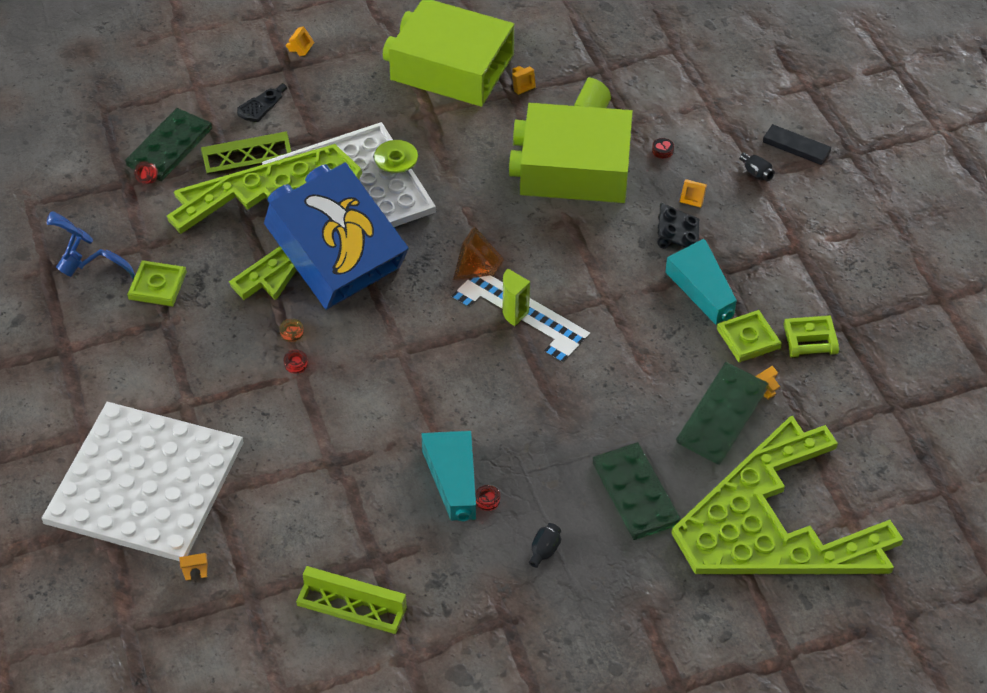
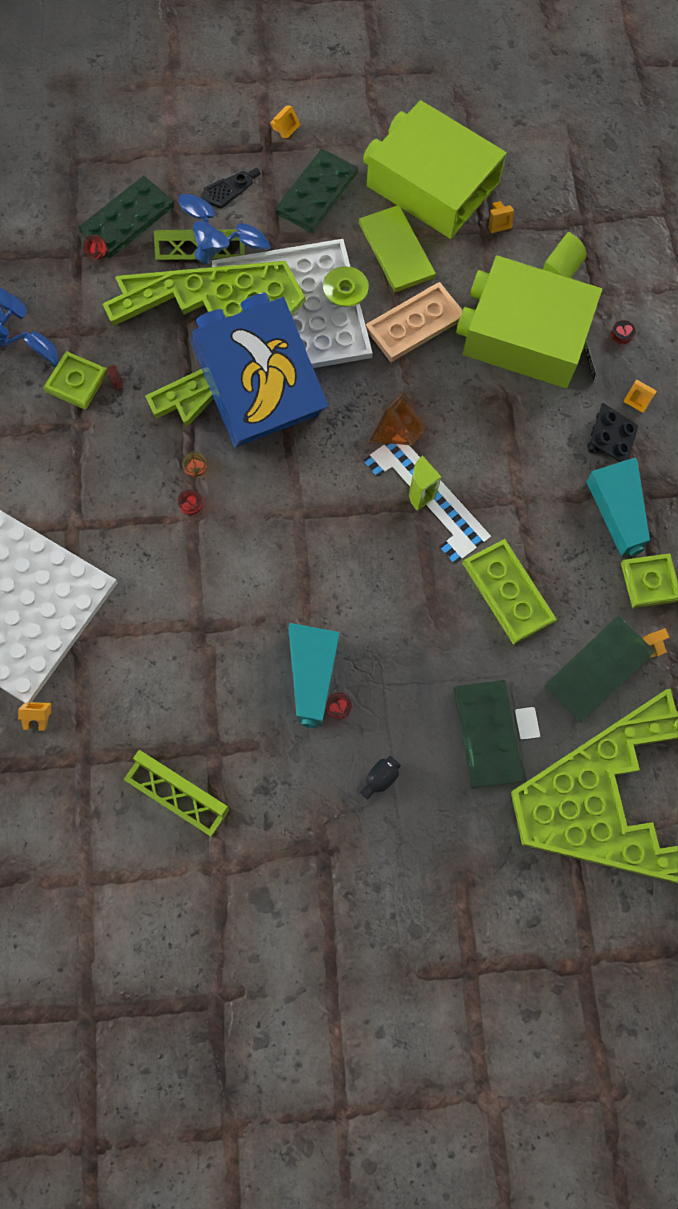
camera: 10 degrees right, 20 degrees up
none -> clear red tile [107,364,123,389]
none -> blue plant [178,194,271,264]
none -> clear green plate [275,148,358,233]
none -> lime tile [359,205,436,293]
none -> light nougat plate [365,282,463,362]
none -> lime tile [462,539,557,645]
none -> white sticker [515,707,540,739]
none -> black sticker [584,340,596,381]

